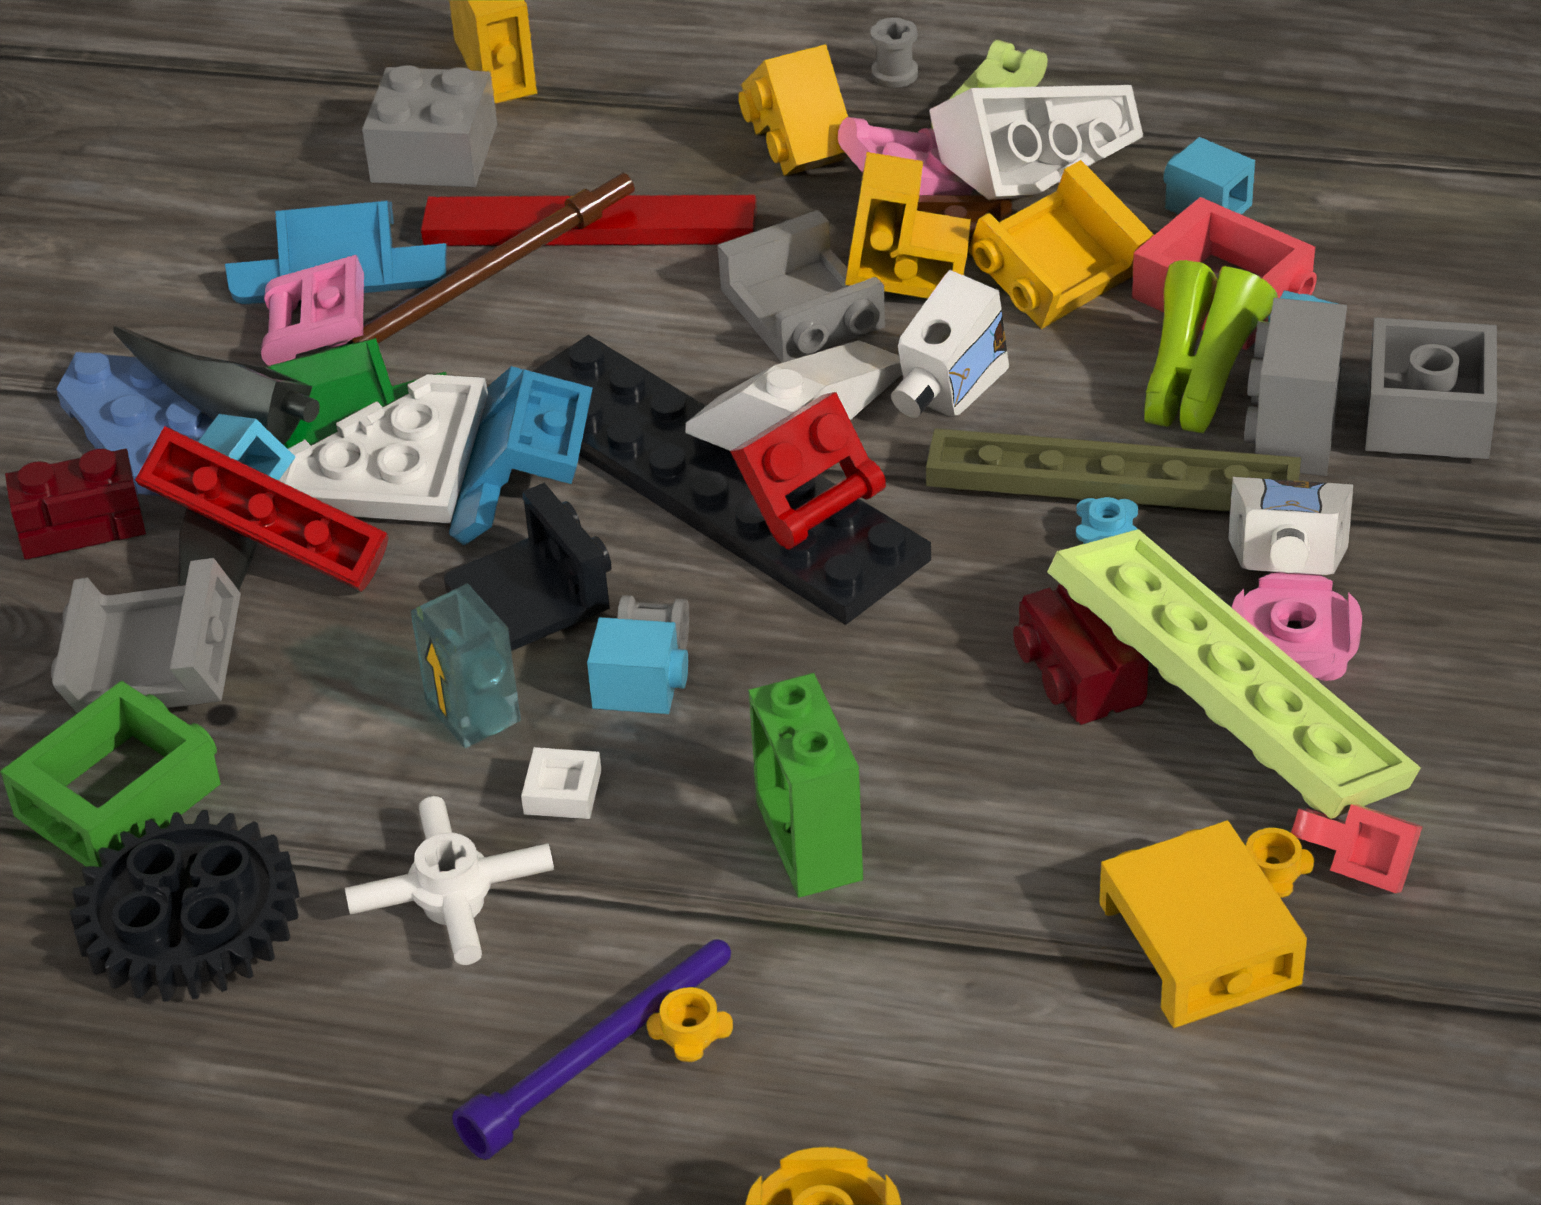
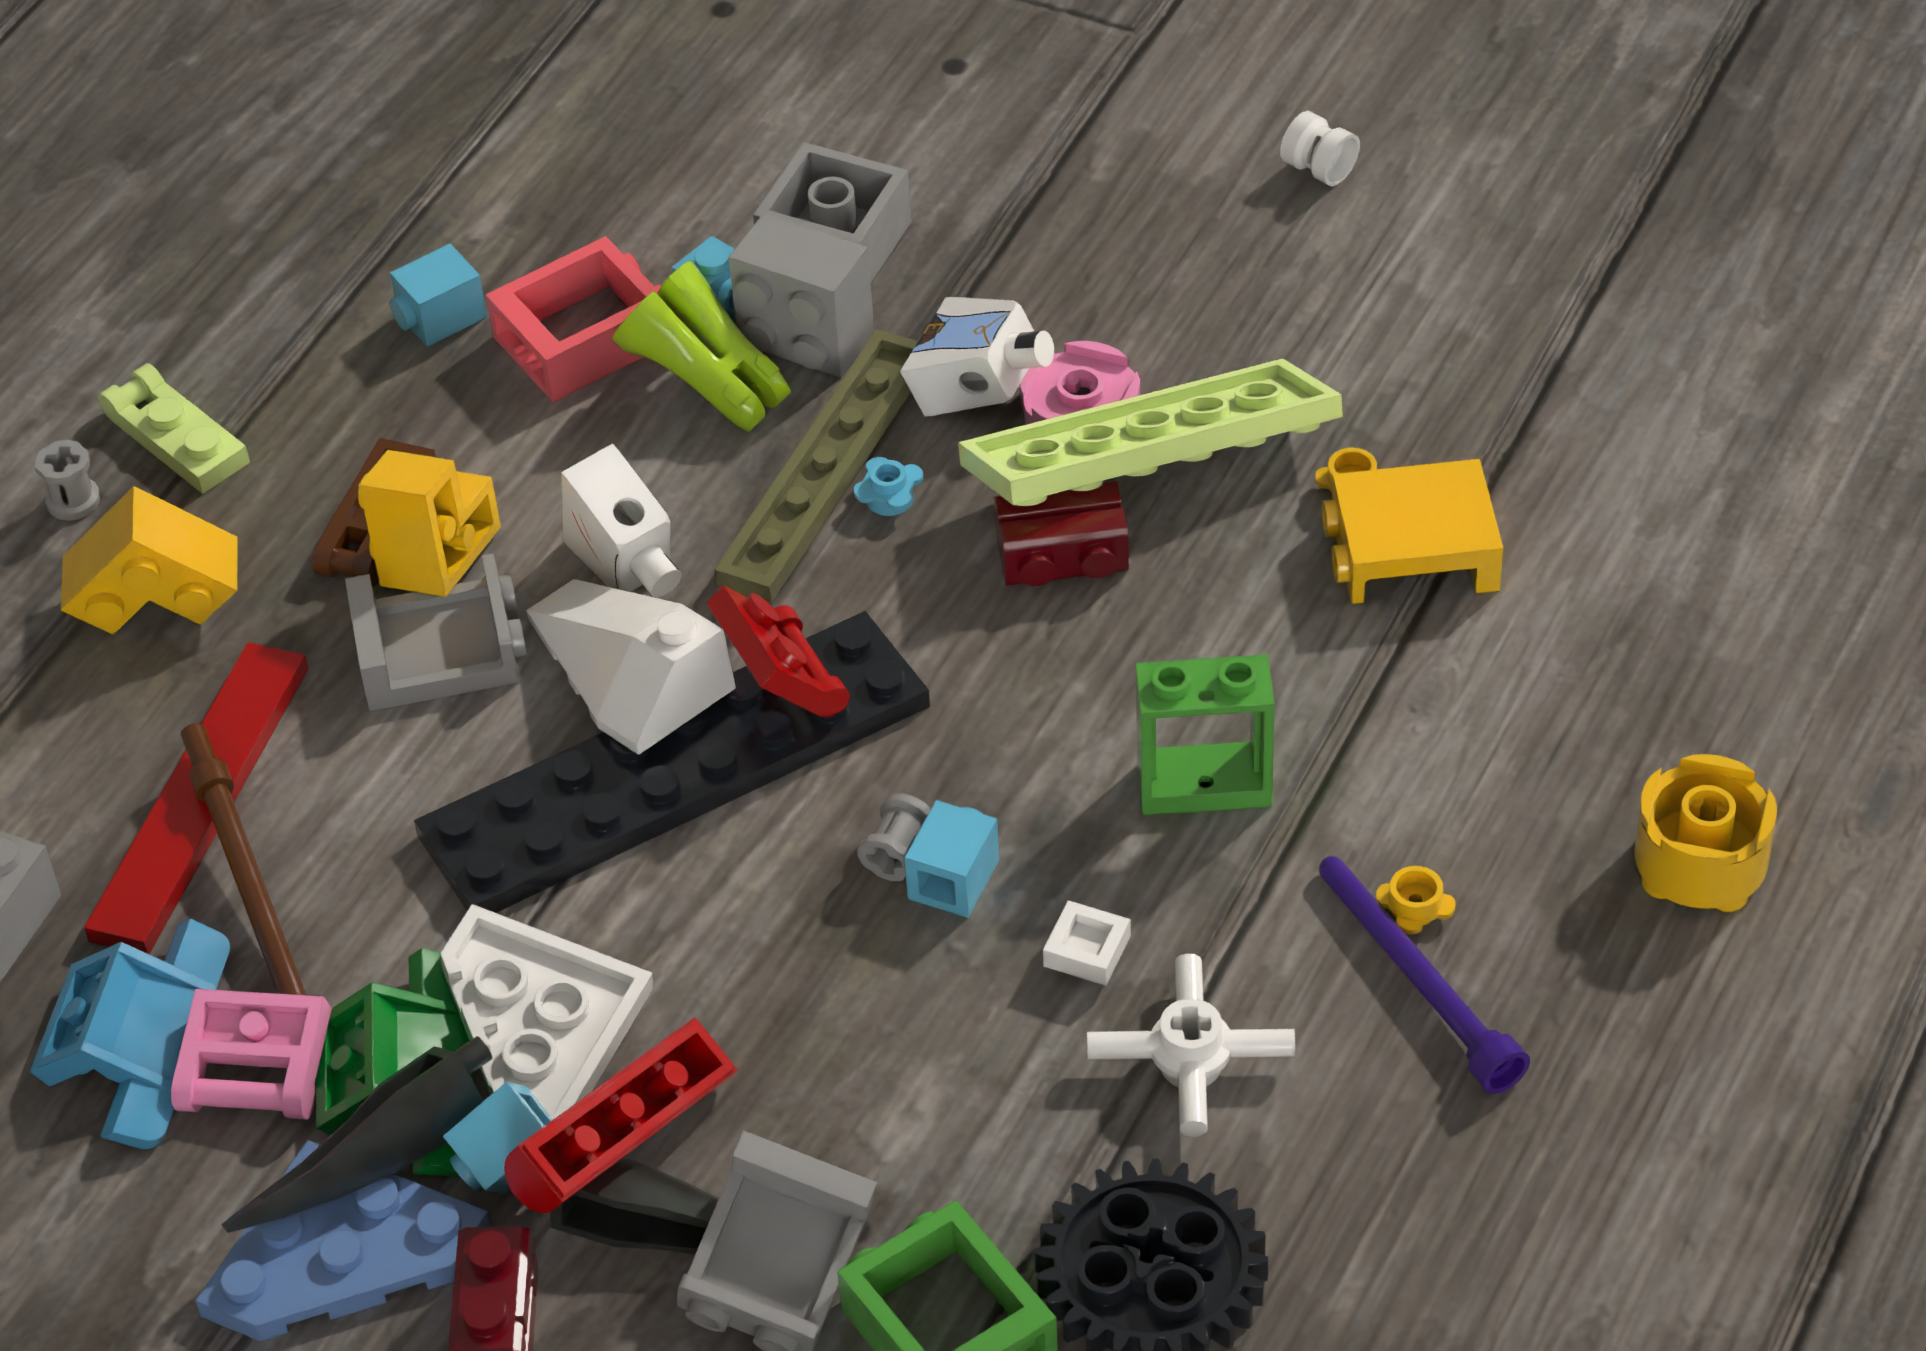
camera: 75 degrees left, 5 degrees up
clear light blue brick [411,583,521,748] -> none
black bracket [444,482,612,654] -> none
dark azure plate [449,366,593,545] -> none
bright pink plate [838,117,974,195] -> none
white wedge [929,85,1143,200] -> none
yellow panel [968,160,1154,329] -> none
coral plate [1291,804,1423,893] -> none

